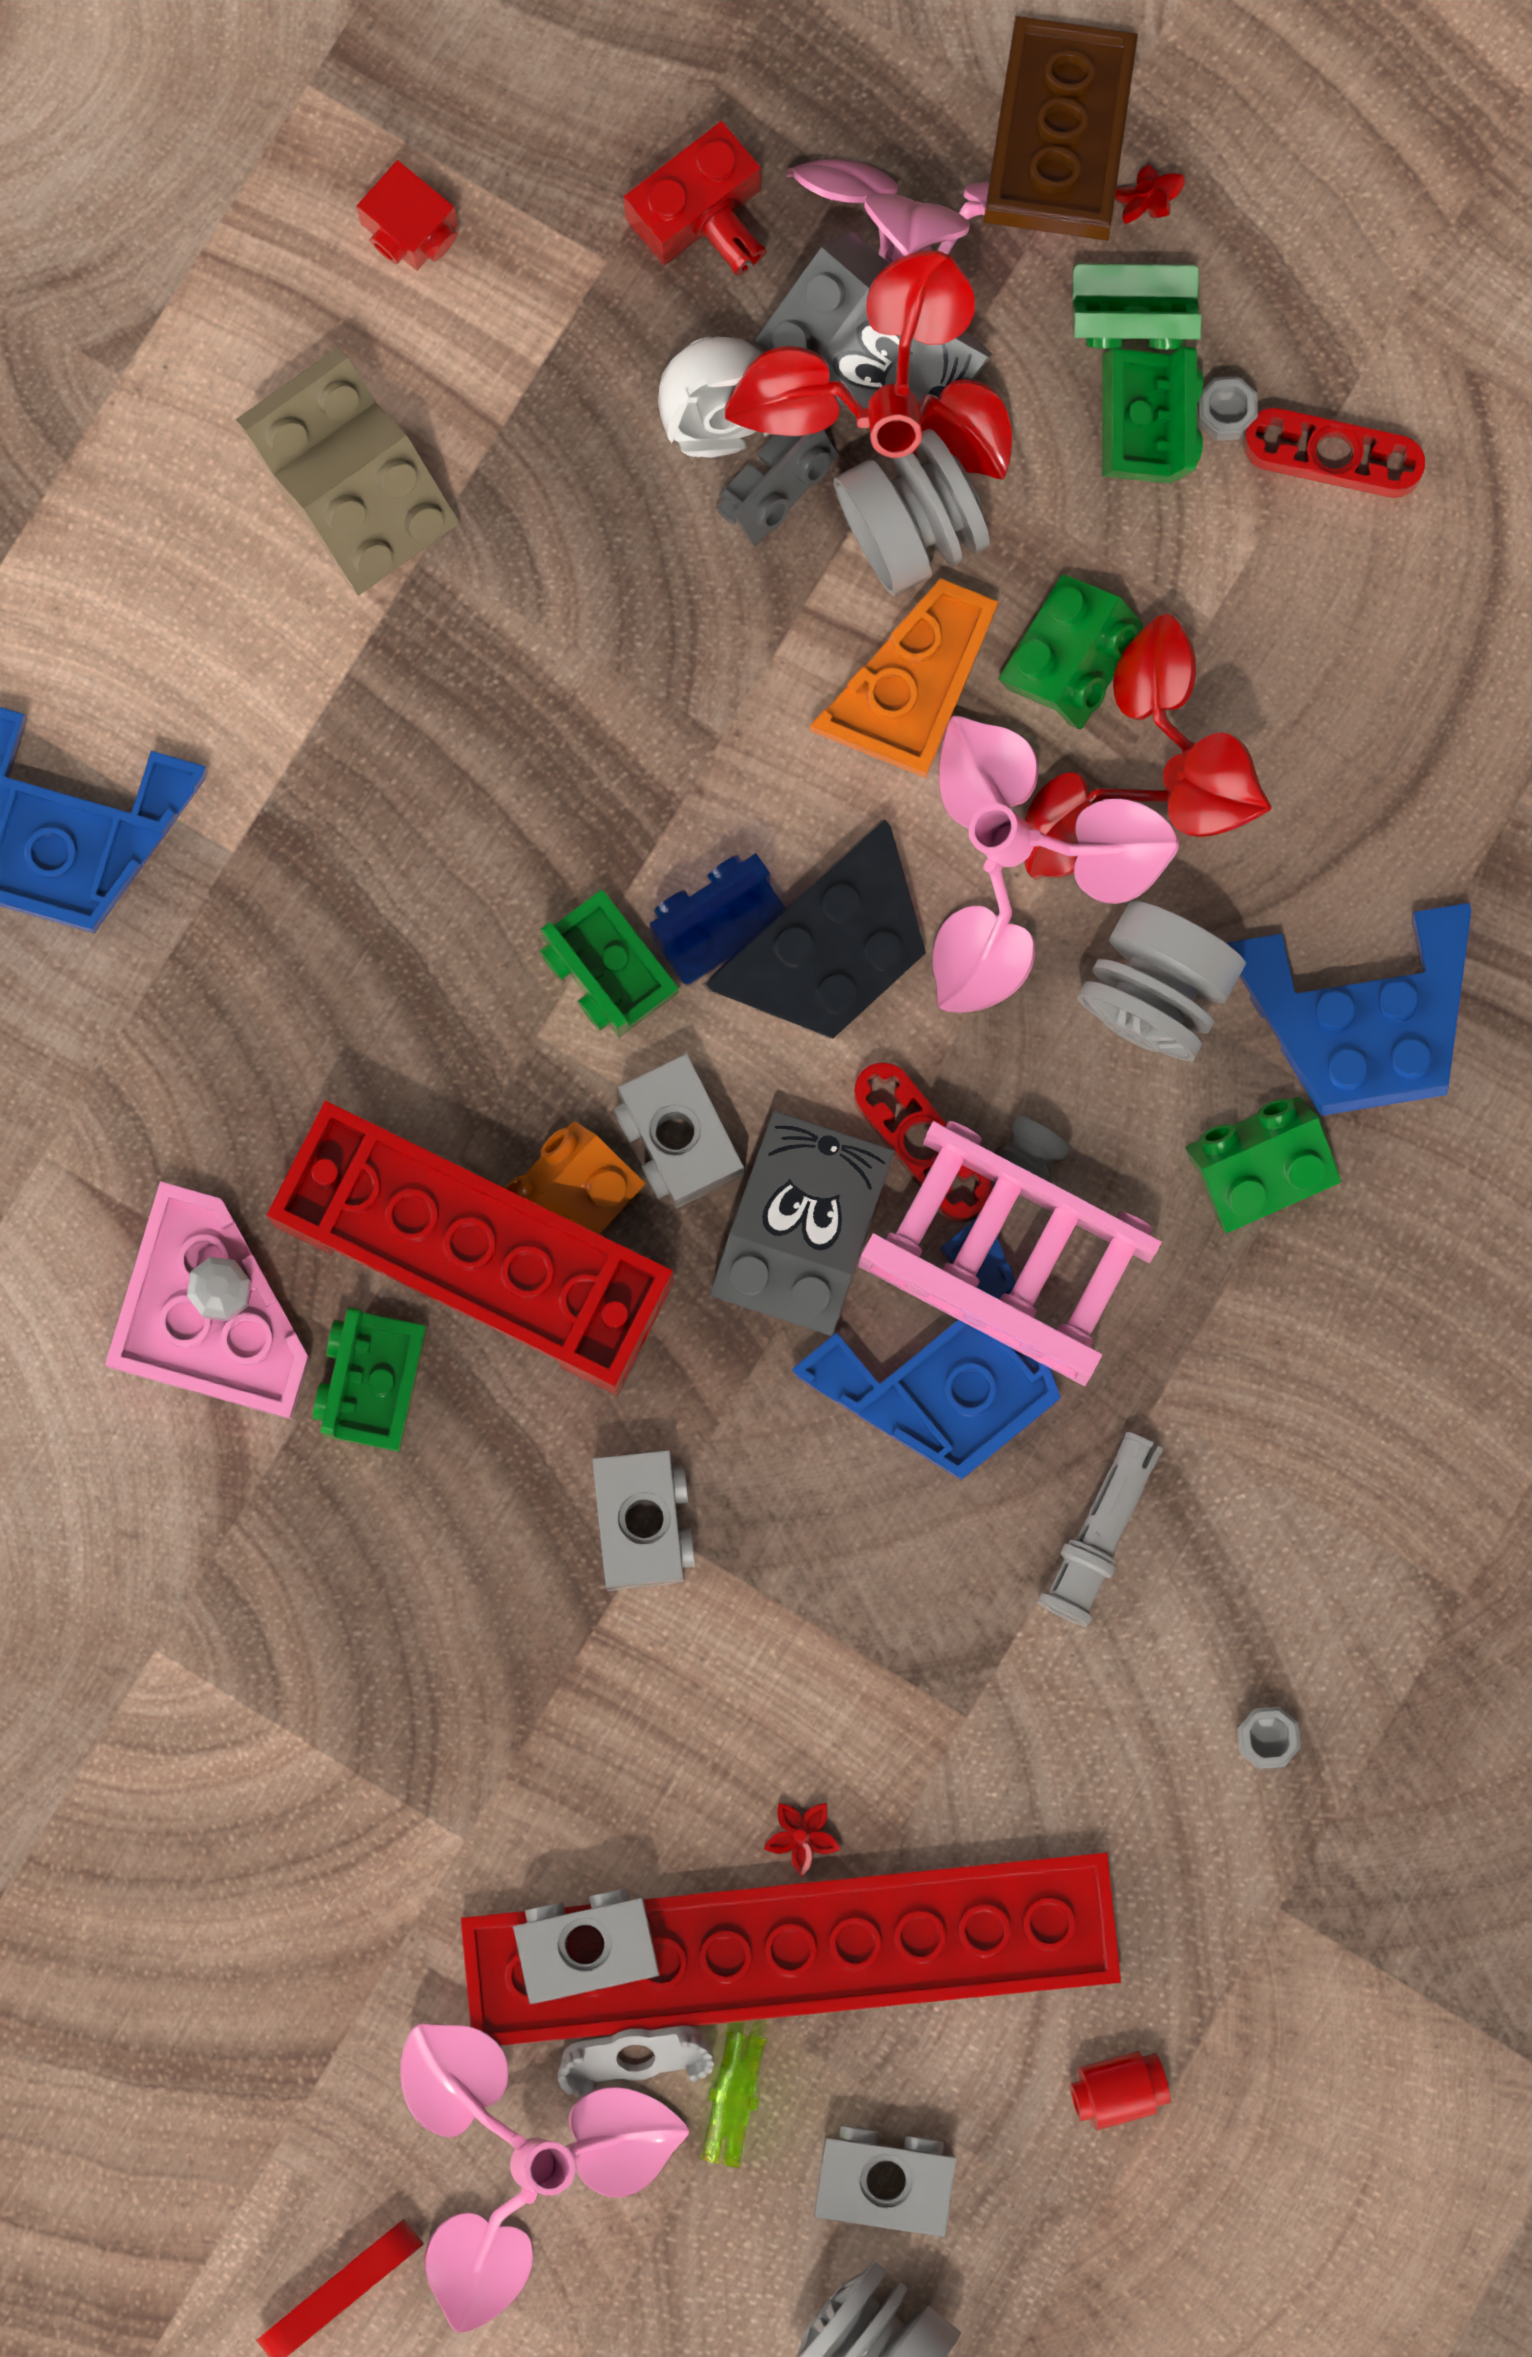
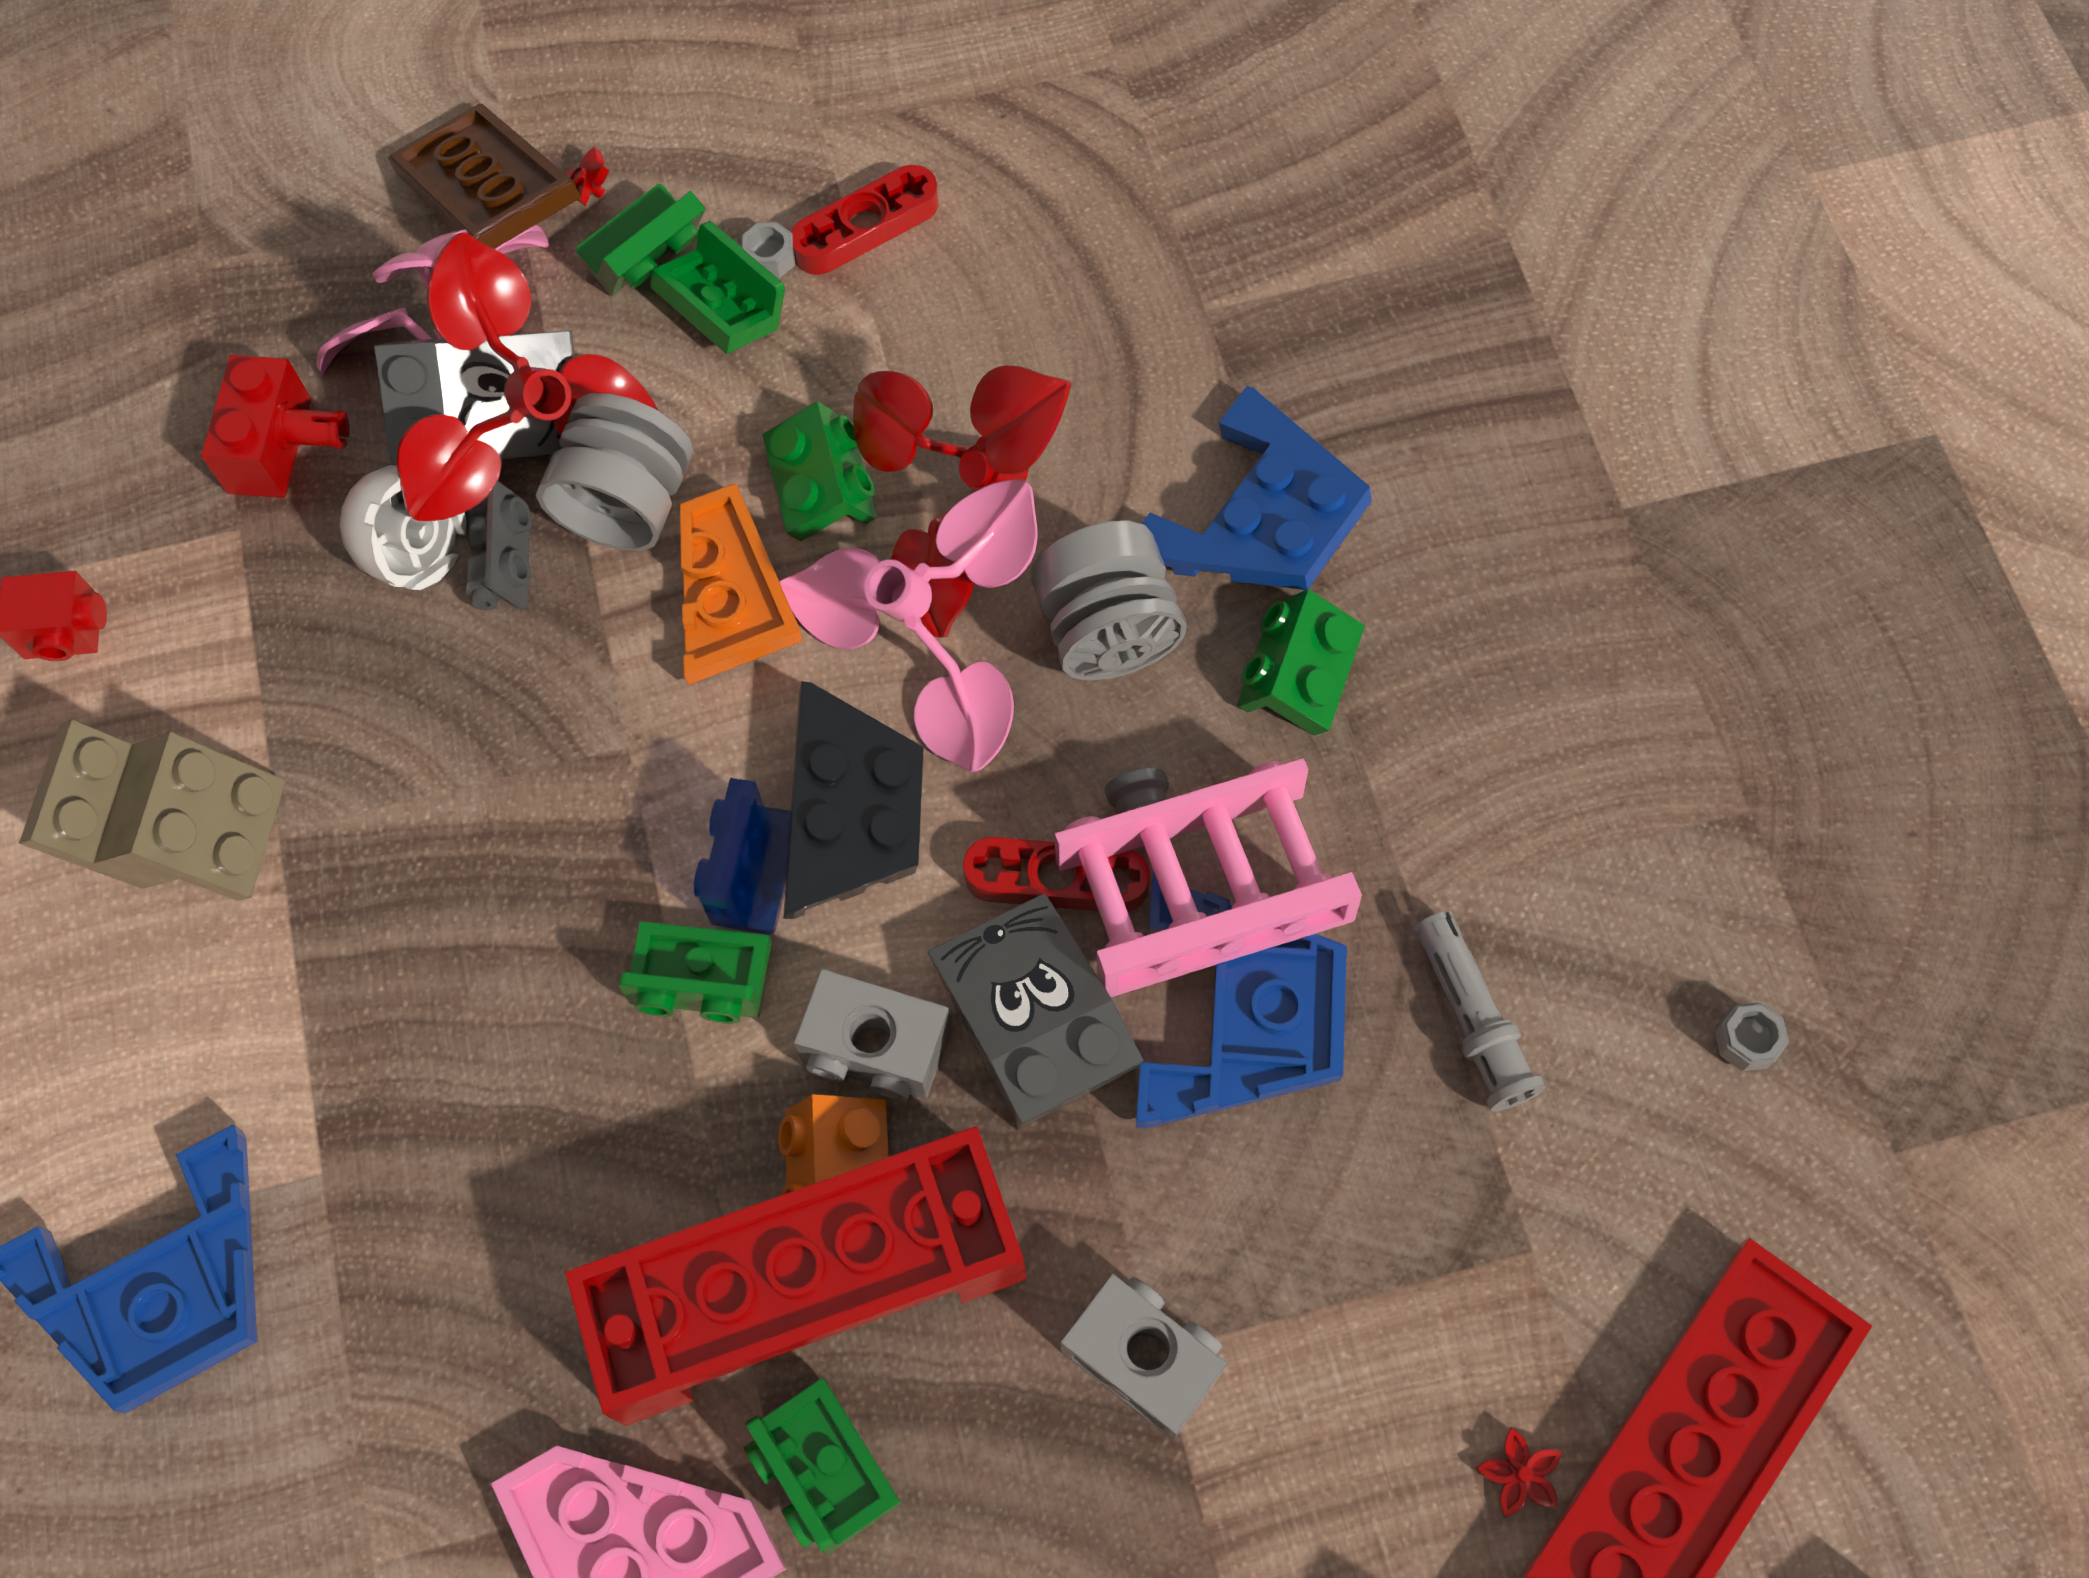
camera: 45 degrees left, 15 degrees down
light grey tile [187,1257,252,1321] -> none
red brick [1069,2051,1171,2131] -> none

